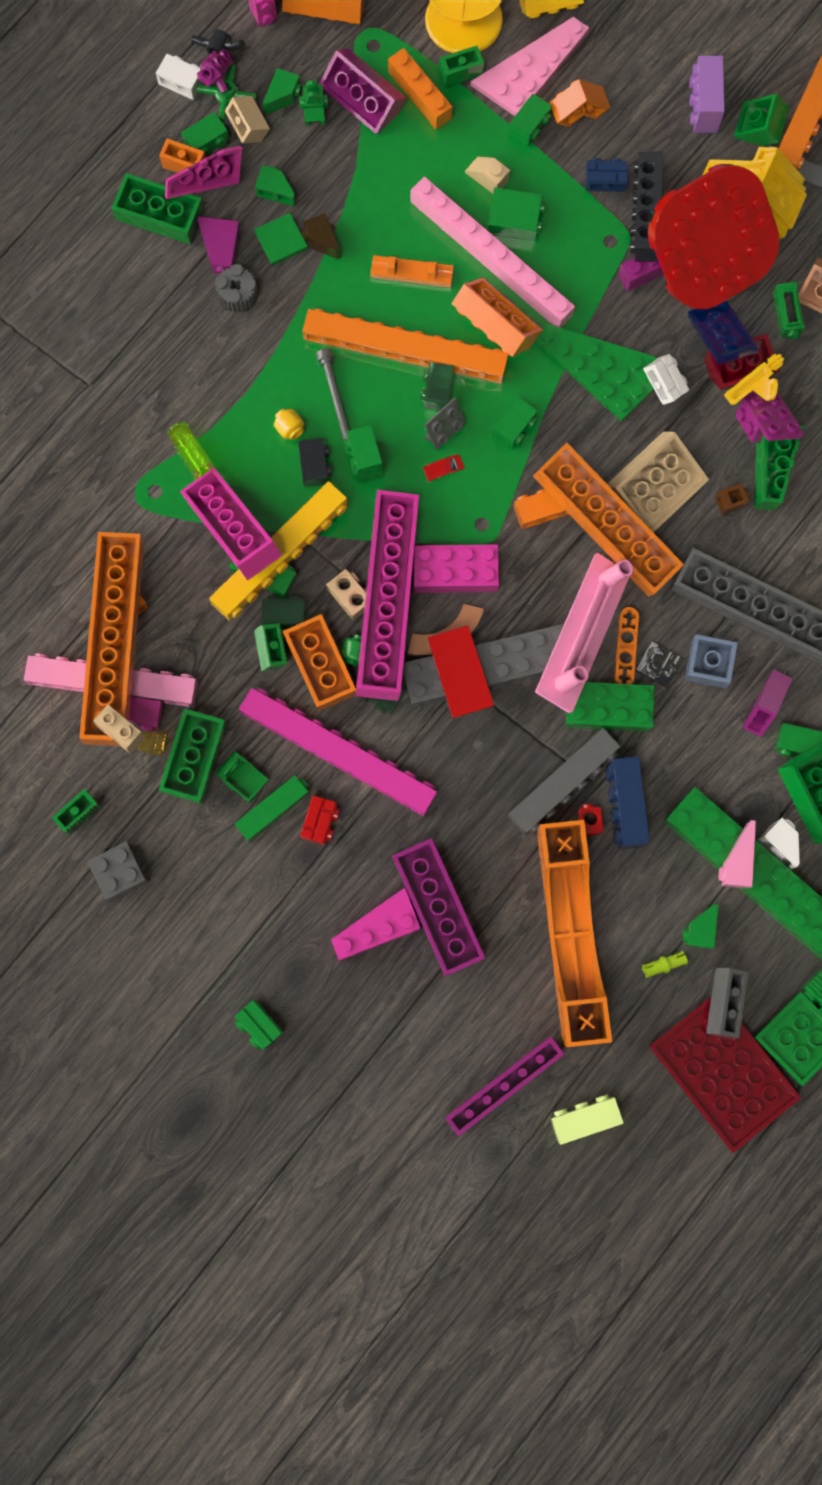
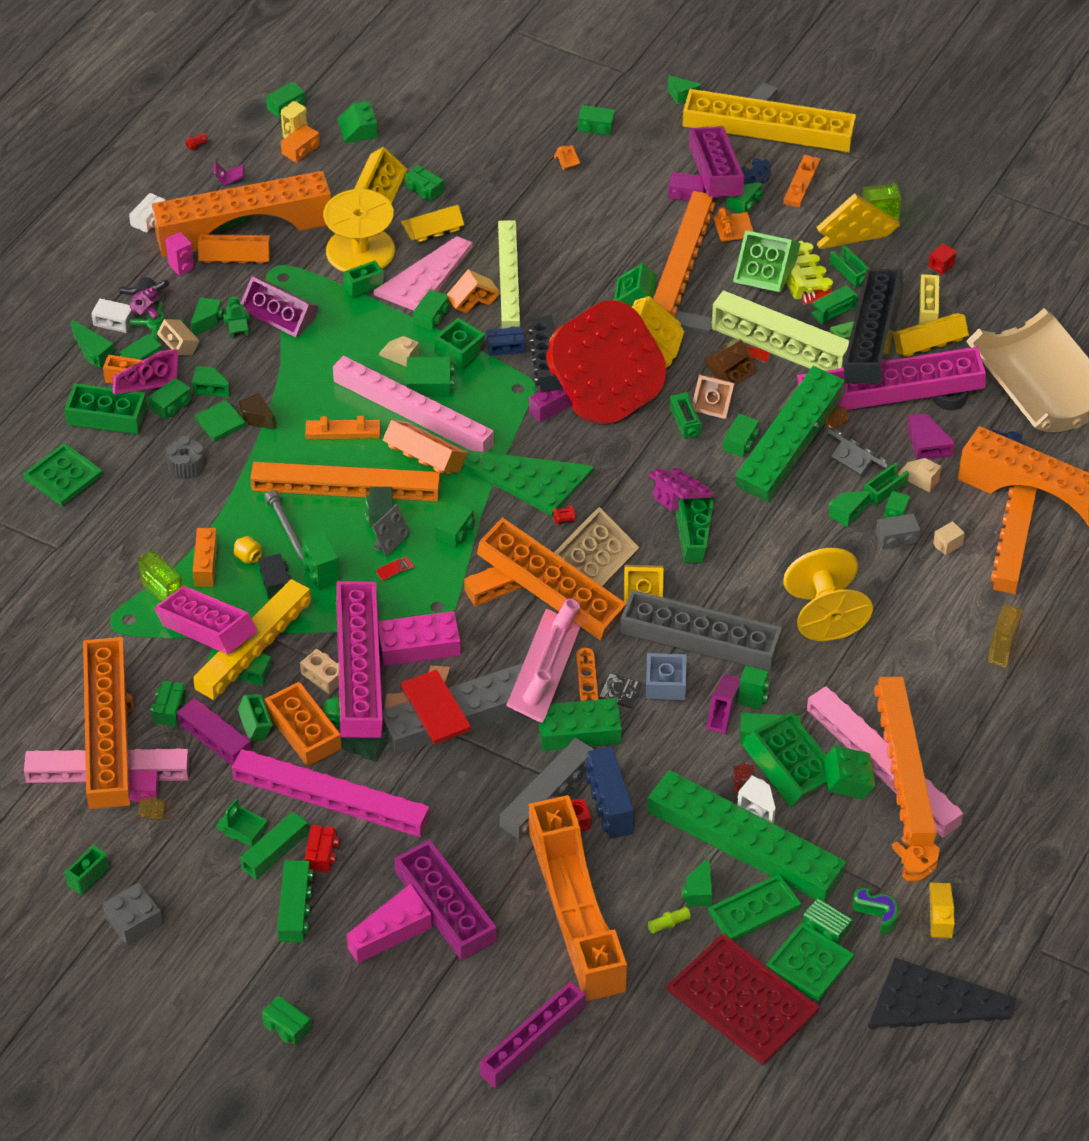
camera: 10 degrees left, 30 degrees down
tan brick [93,705,145,754] -> none
green brick [159,709,228,805] -> none
magenta slope [198,216,240,275] -> none
clear green brick [261,596,306,629] -> none
orange brick [388,48,452,130] -> none
yellowish green brick [550,1094,624,1145] -> none
white brick [643,354,689,405] -> none
clear blue tile [688,301,758,365] -> none
medium lavender brick [689,56,724,133] -> none
dark red slope [704,334,780,390] -> none
dark grey brick [706,968,749,1038] -> none
reddish brown brick [715,483,750,516] -> none
bright pink slope [719,820,756,888] -> none
yellow piece [724,354,784,405] -> none
none -> green plate [23,443,103,507]
none -> green slope [71,320,115,368]
none -> green brick [149,378,192,421]
none -> green brick [150,681,187,727]
none -> magenta brick [177,698,251,766]
none -> orange brick [193,528,218,587]
none -> green brick [277,860,314,942]
none -> green slope [434,318,486,369]
none -> yellowish green brick [498,221,520,328]
none -> red bush [553,505,575,525]
none -> yellow slope [624,565,663,604]
none -> green plate [708,874,801,941]
none -> clear red brick [732,763,755,793]
none -> green brick [738,665,771,710]

